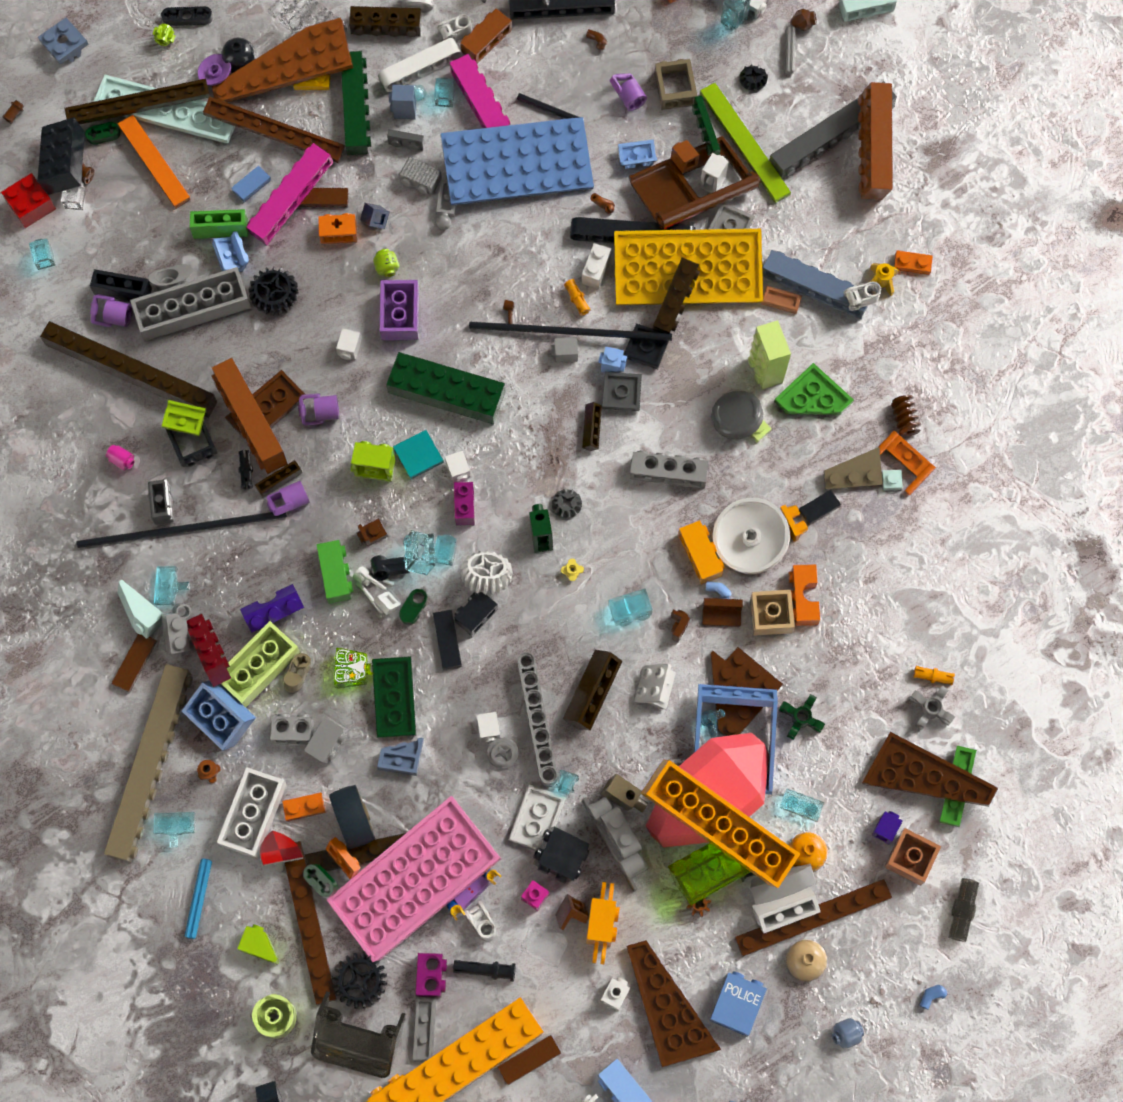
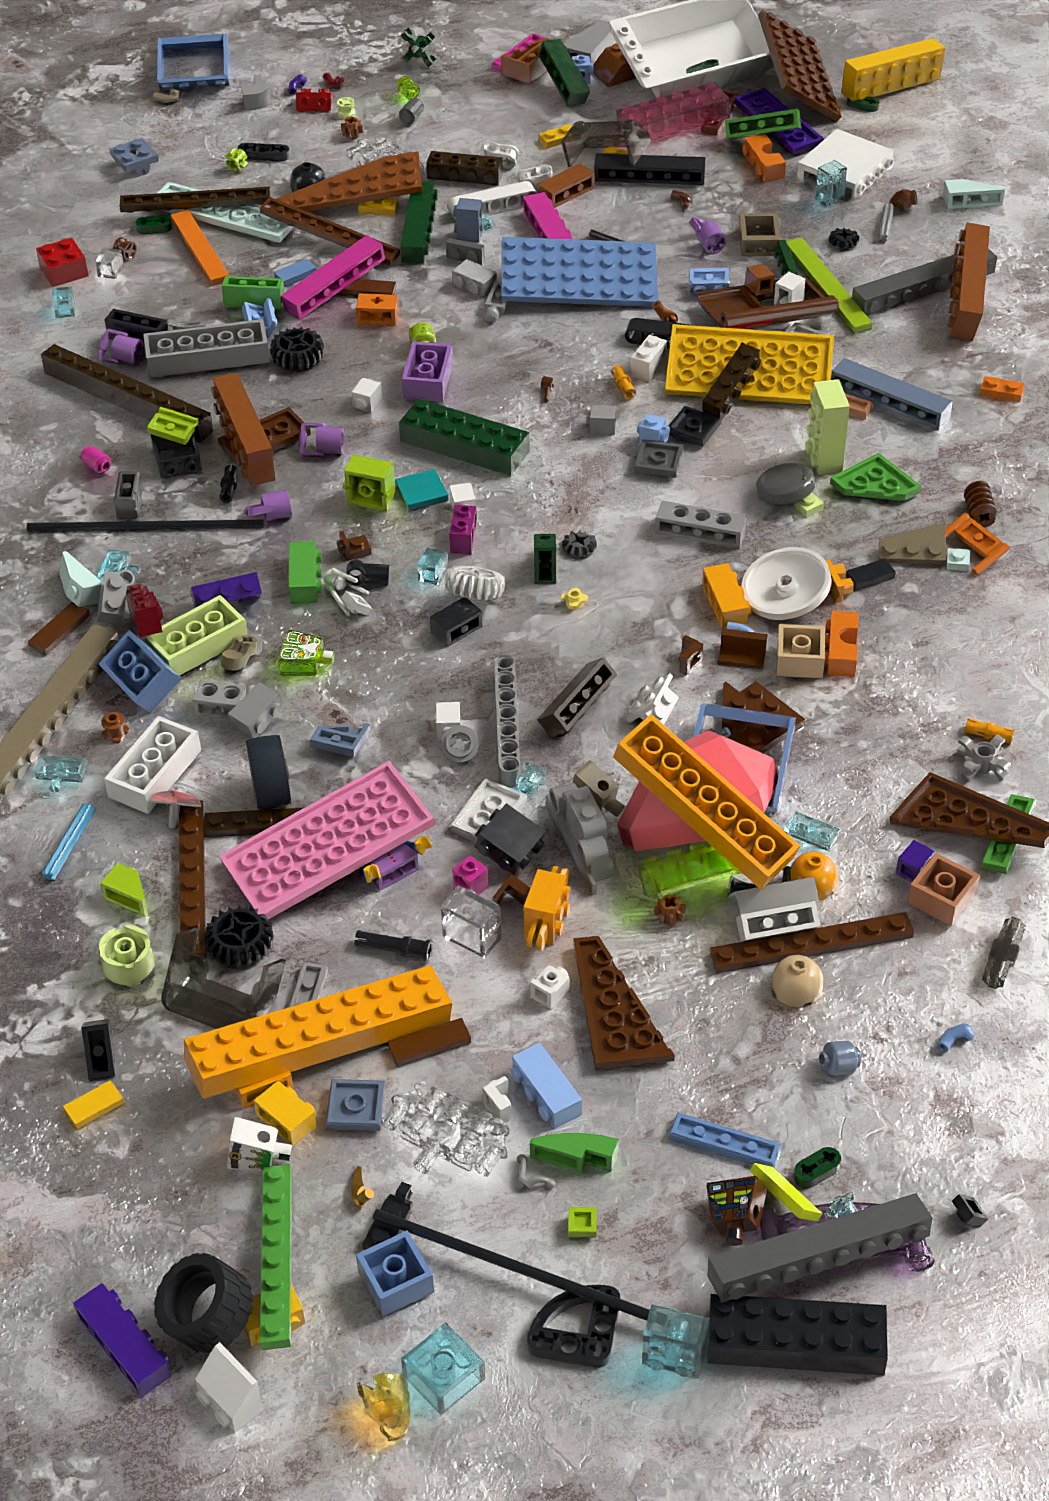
camera: 10 degrees right, 25 degrees down
reddish brown pin [2,100,24,124] -> none
black brick [37,117,85,195] -> none
medium lavender dish [198,54,231,86] -> none
dark brown piece [255,460,302,498] -> none
orange plate [282,792,326,821] -> none
dark green beam [303,864,338,897] -> none
orange plate [325,837,361,880] -> none
dark blue panel [360,203,390,229] -> none
dark green tile [372,656,416,738] -> none
dark green piece [399,589,428,625] -> none
clear light blue window [403,530,435,575] -> none
magenta brick [416,953,447,997] -> none
black tile [433,609,462,670] -> none
clear light blue brick [434,77,455,107] -> none
white piece [464,900,497,941] -> none
black piece [469,321,672,341] -> none
dark brown piece [582,402,602,451] -> none
clear light blue brick [608,589,653,627] -> none
medium blue brick [709,971,767,1037] -> none
dark green pin [779,694,825,740] -> none
white piece [843,282,881,311] -> none
yellow brick [870,263,899,296] -> none

